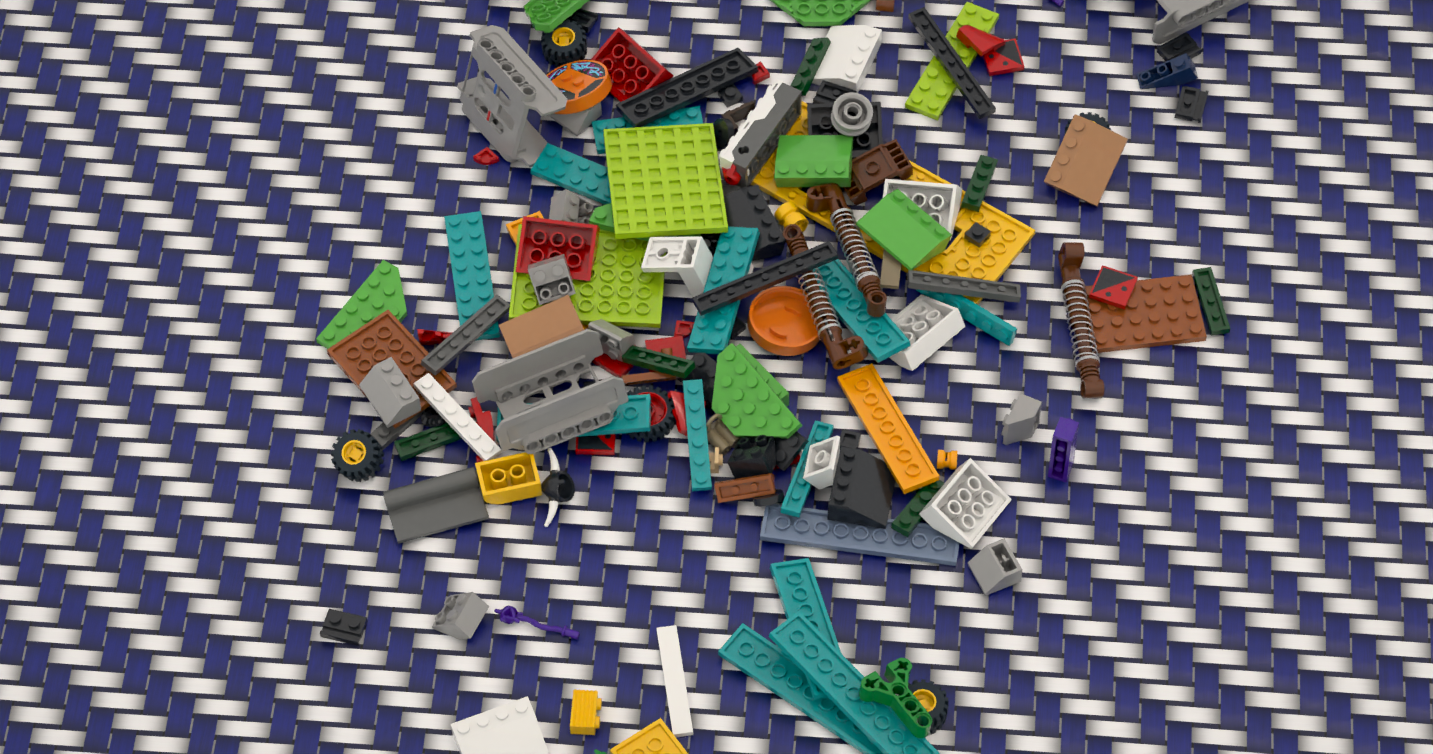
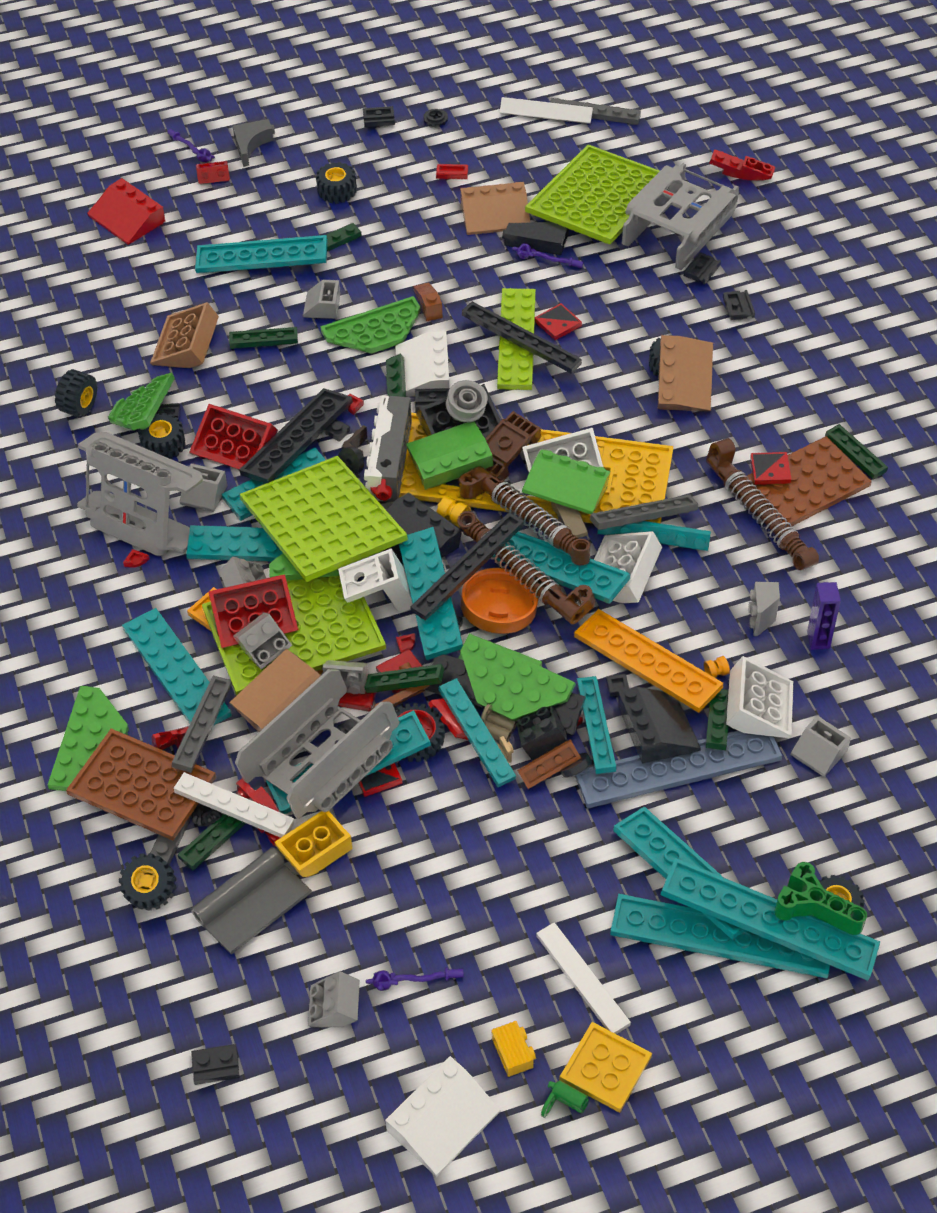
camera: 25 degrees left, 5 degrees down
light grey slope [359,357,421,428] -> none
black helmet [541,448,575,527] -> none
orange brick [546,60,612,114] -> none
white slope [803,435,840,490] -> none
red slope [956,25,1006,57] -> none
dark green plate [961,155,998,212] -> none
black plate [964,222,991,248] -> none
dark blue slope [1137,53,1198,89] -> none

